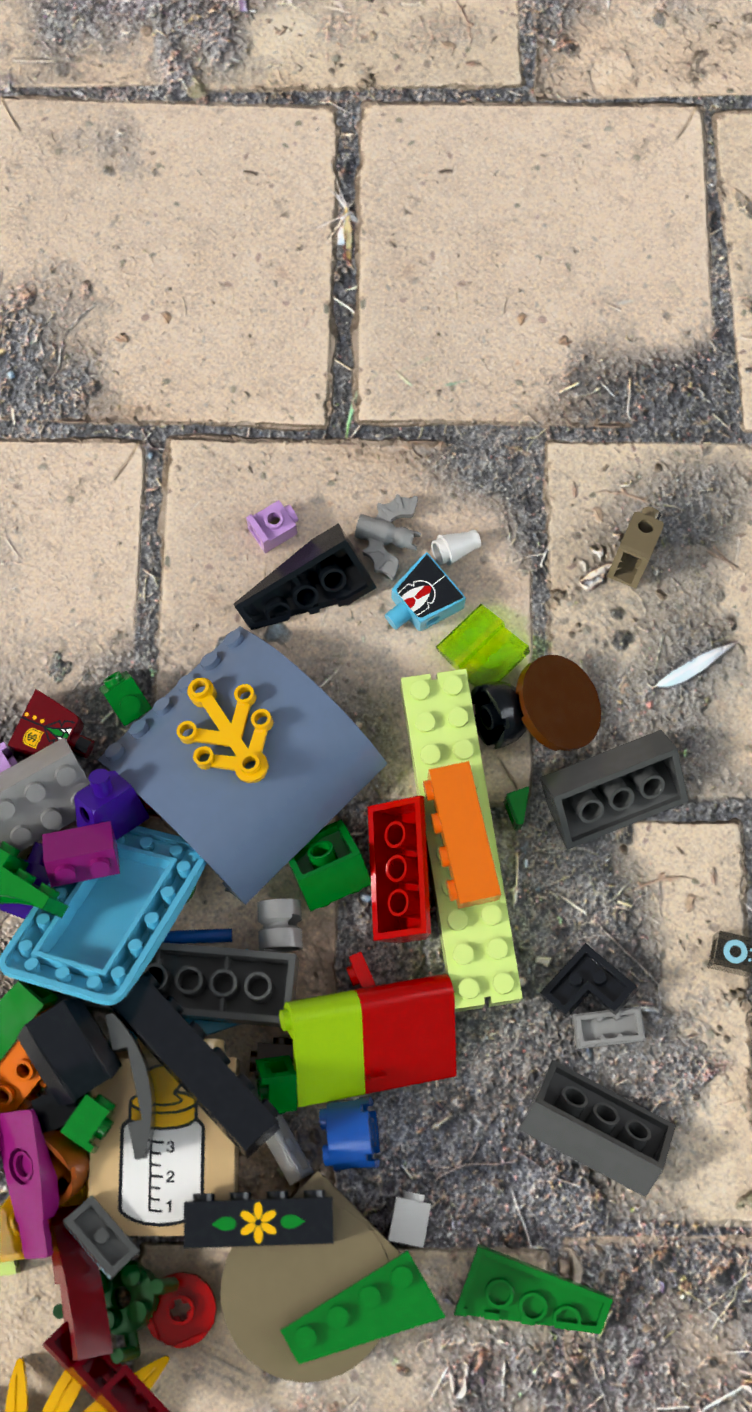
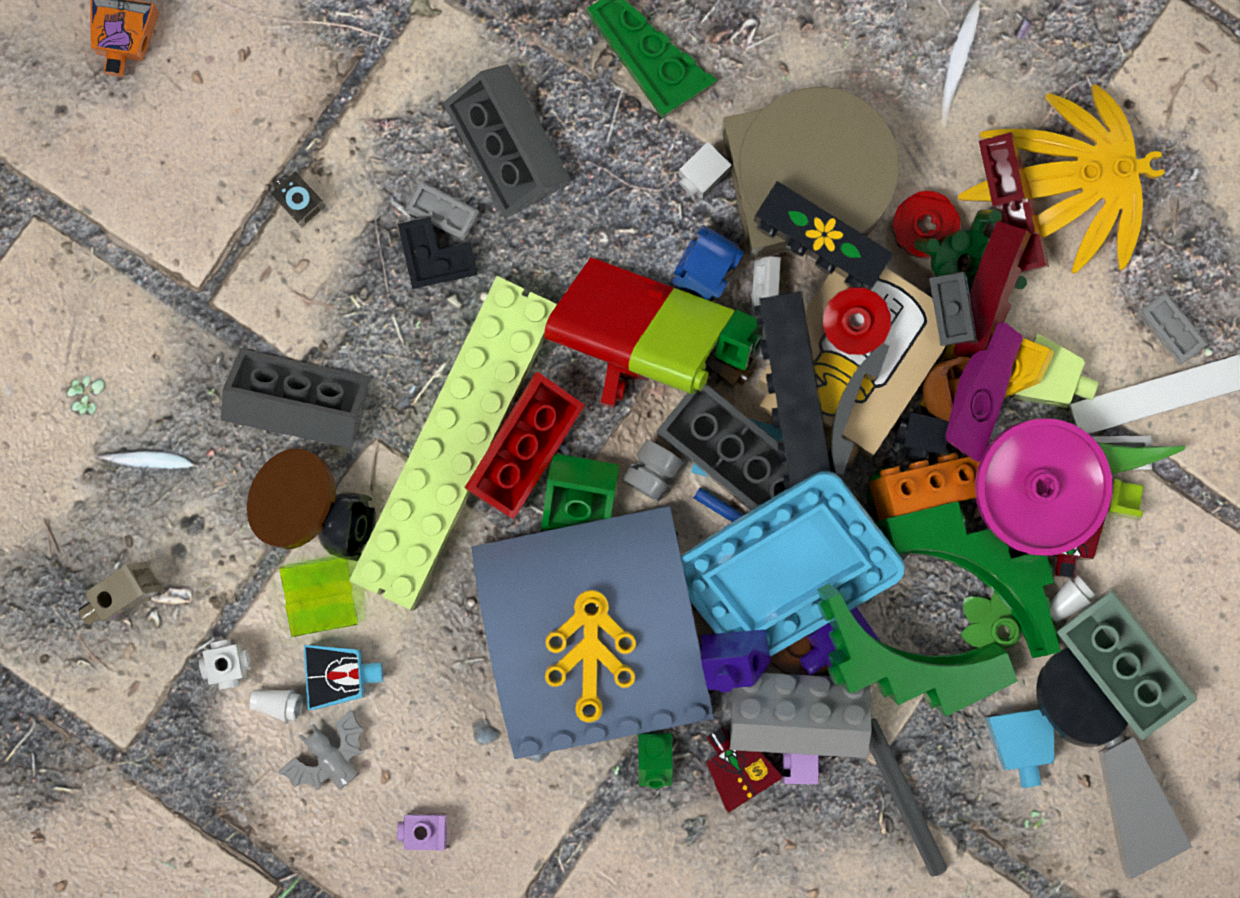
camera: 140 degrees left, 10 degrees up
black slope [17,998,122,1106] -> none
magenta brick [42,821,120,887] -> none
green brick [60,1093,117,1153] -> none
black wedge [234,523,377,630] -> none
green wing [280,1250,446,1364] -> none
orange brick [423,761,501,909] -> none
green slope [503,786,530,831] -> none
none -> white brick [199,639,251,690]
none -> red dish [823,287,891,355]

